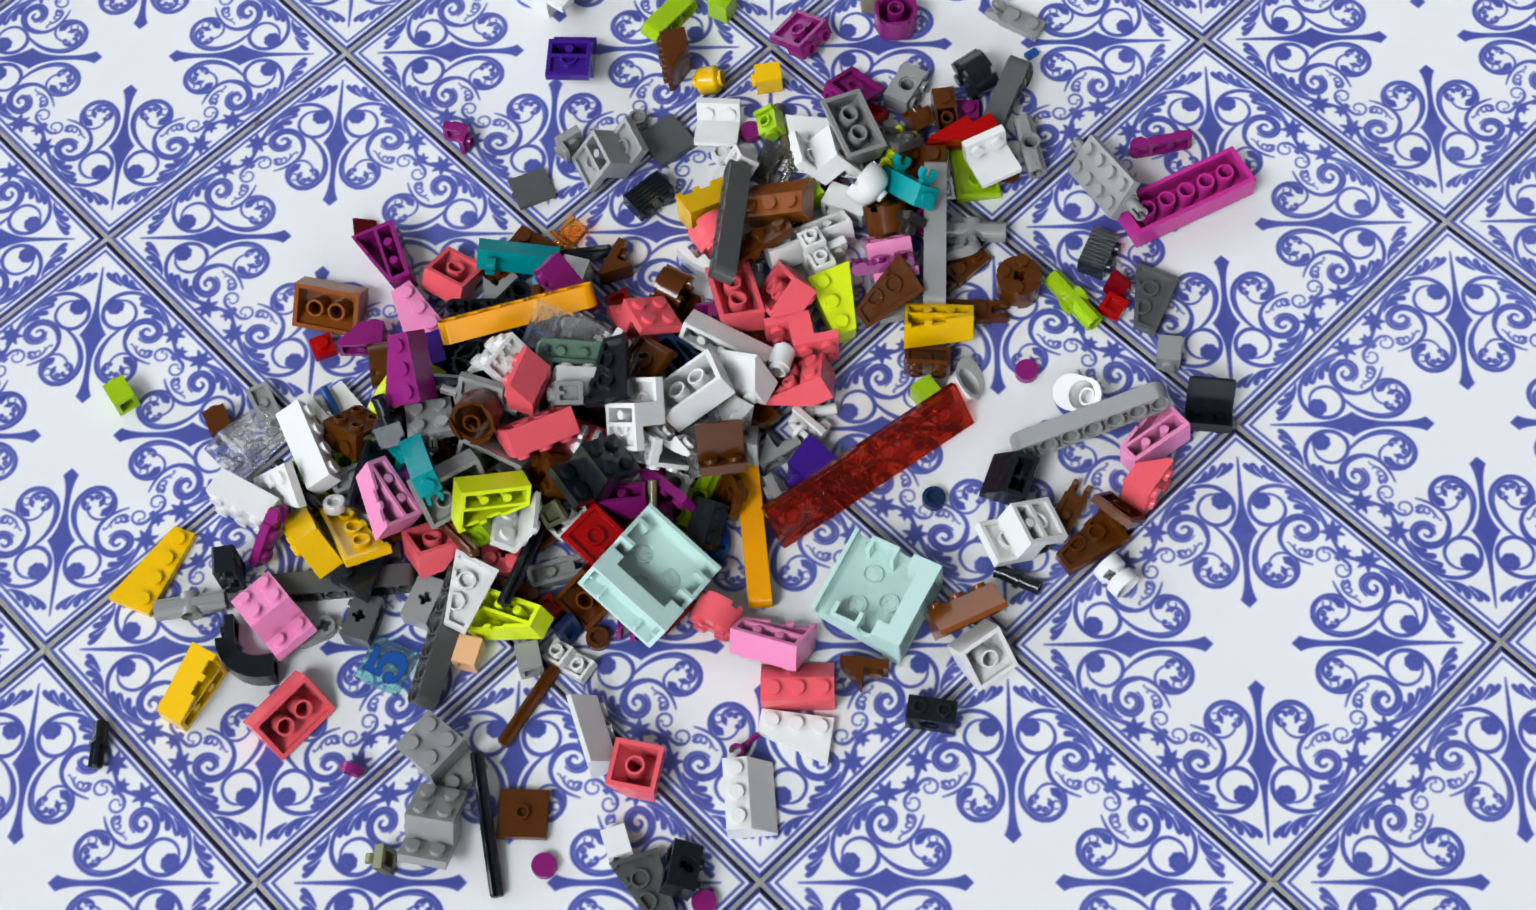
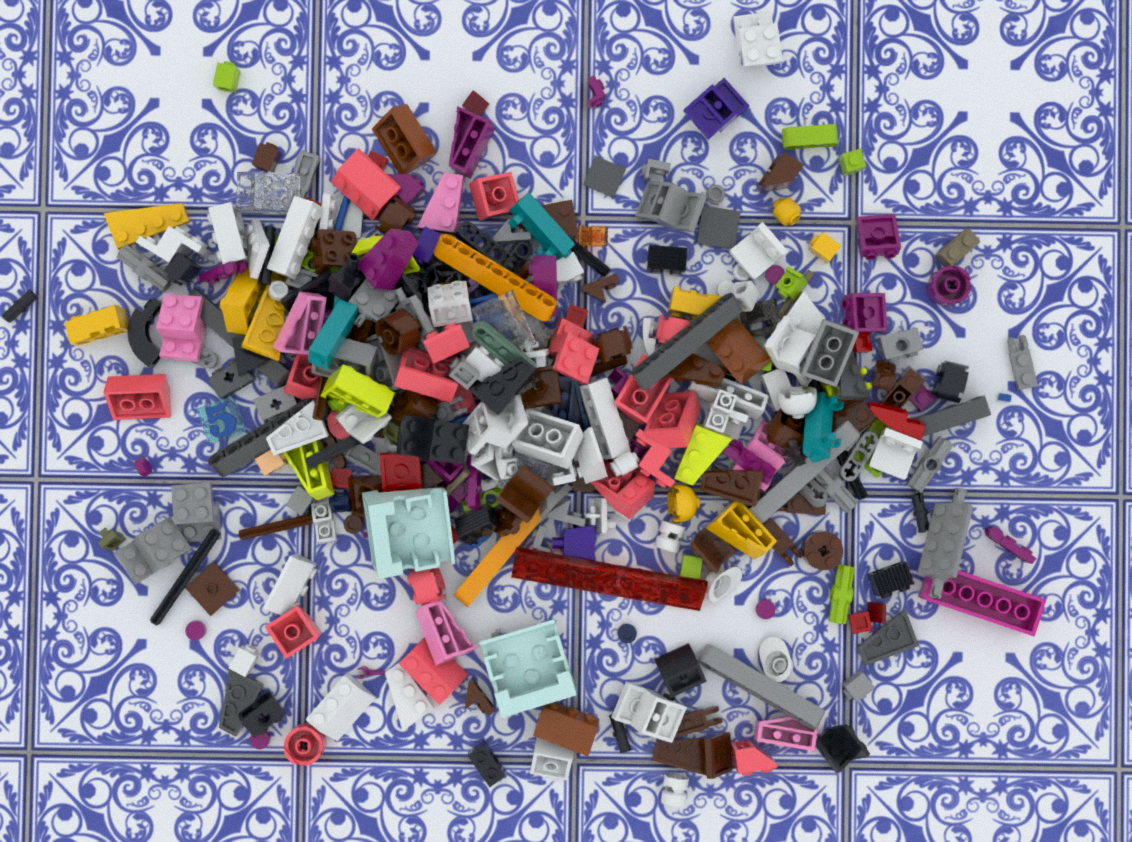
camera: 35 degrees right, 25 degrees up
none -> white bracket [136,226,211,263]
none -> coral brick [284,722,327,766]
none -> coral slope [331,148,401,221]
none -> white wheel [654,520,686,553]
none -> yellow cylinder [667,484,700,523]
none -> black axle [836,450,868,500]
none -> light grey beam [839,431,879,481]
none -> black pin [910,493,929,533]

